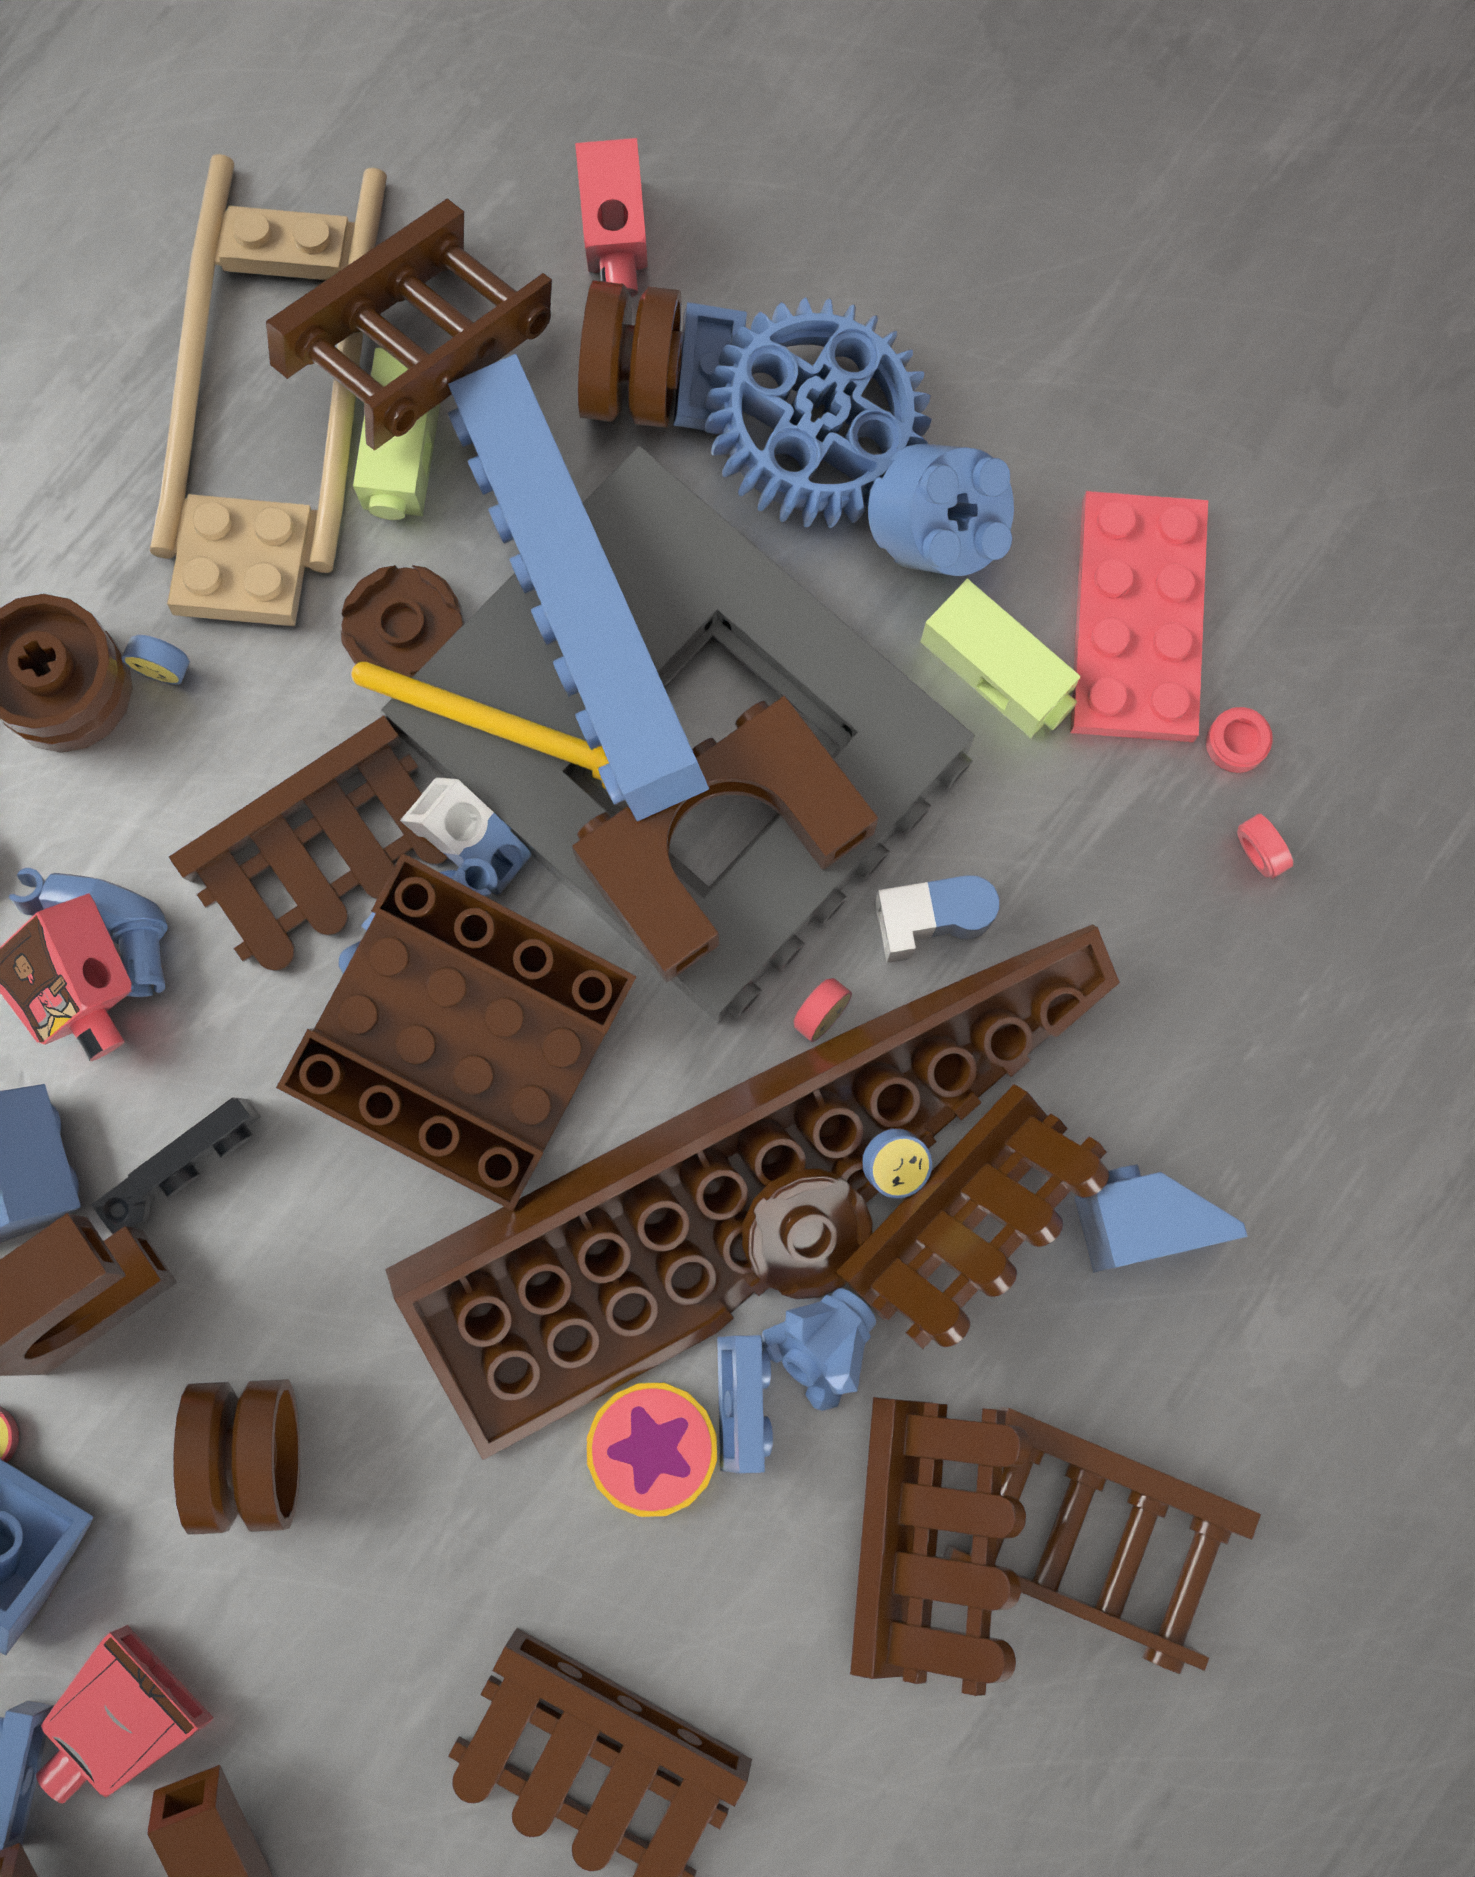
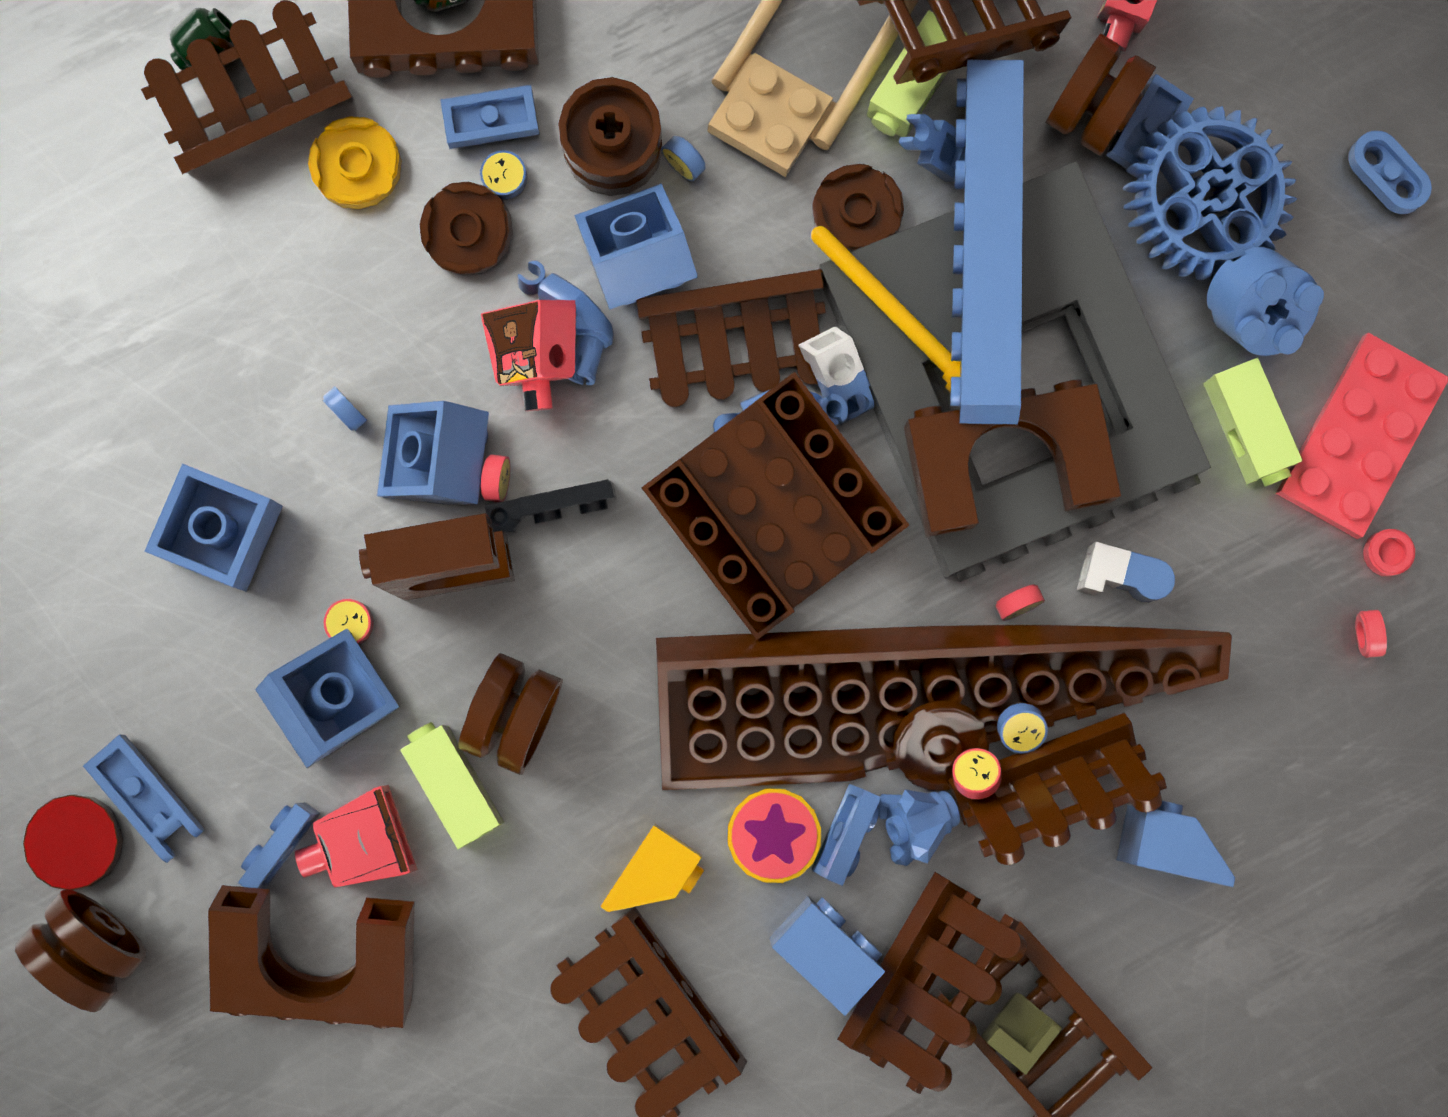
camera: 25 degrees right, 5 degrees up
none -> yellowish green brick [400,722,504,849]
none -> coral tile [481,454,510,502]
none -> medium blue brick [574,183,698,310]
none -> yellow slope [600,824,705,912]
none -> medium blue brick [769,896,885,1016]
none -> medium blue plate [899,114,965,182]
none -> light yellow tile [952,748,1001,799]
none -> olive panel [981,992,1062,1075]
none -> medium blue plate [1348,131,1432,214]

